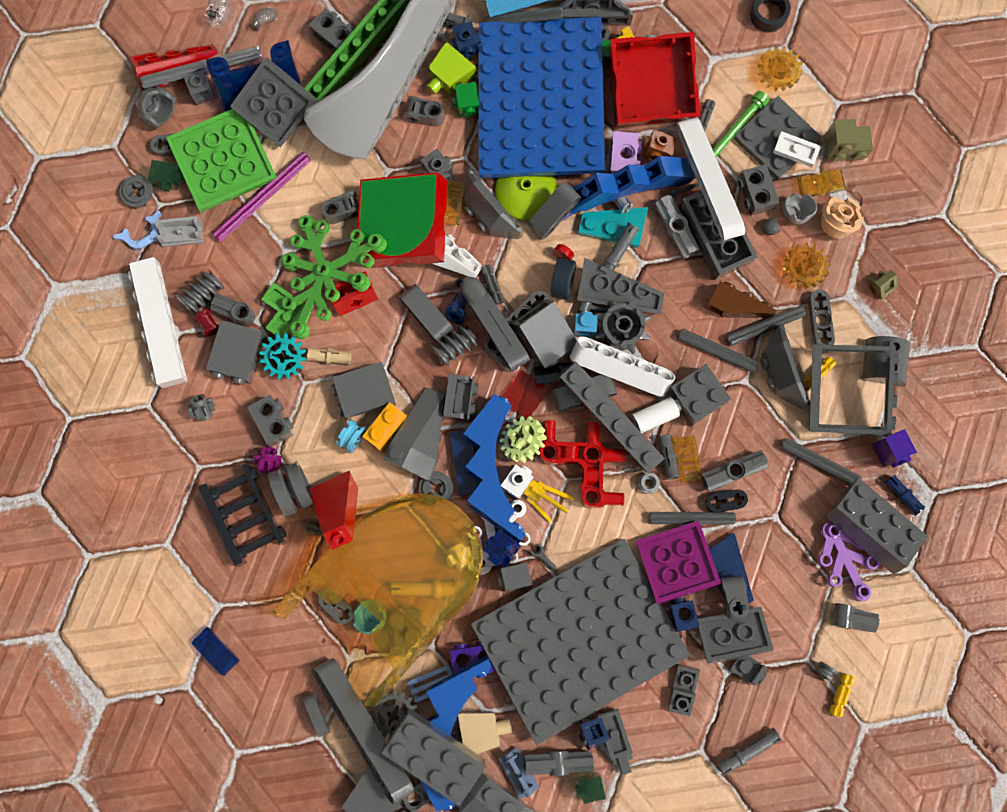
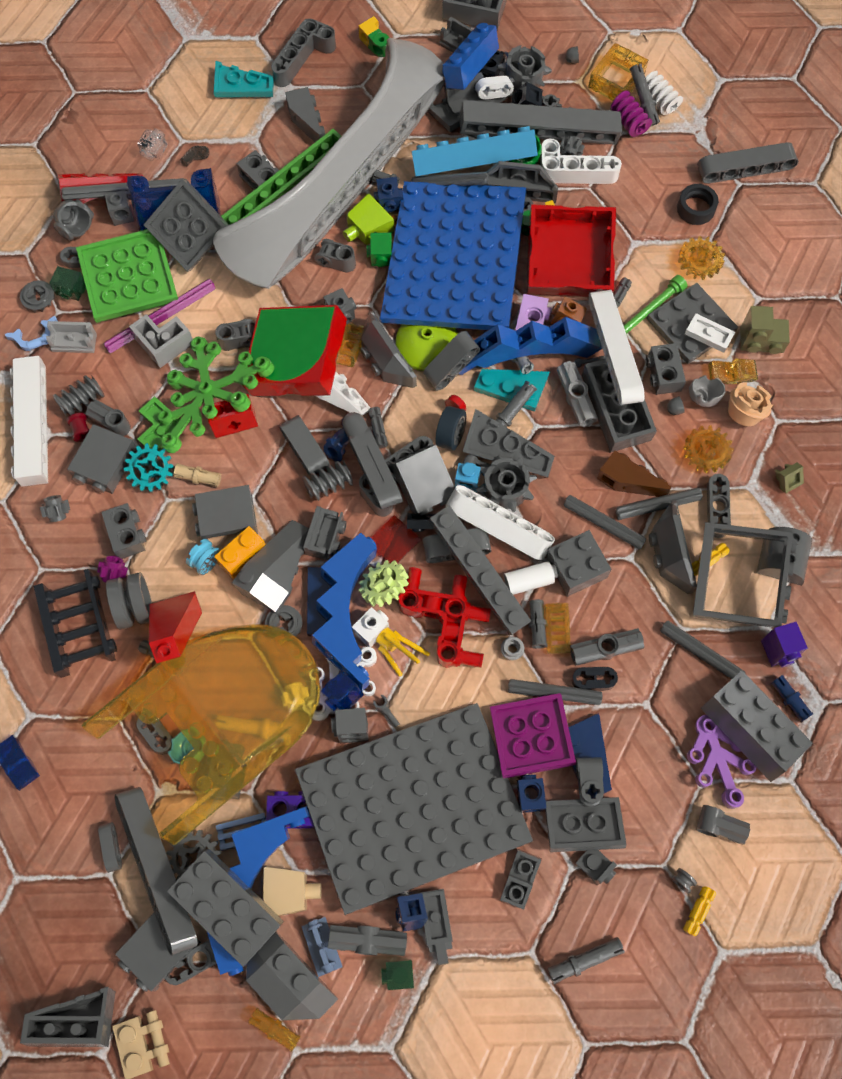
camera: 10 degrees right, 10 degrees down
none -> light grey brick [129,314,193,368]

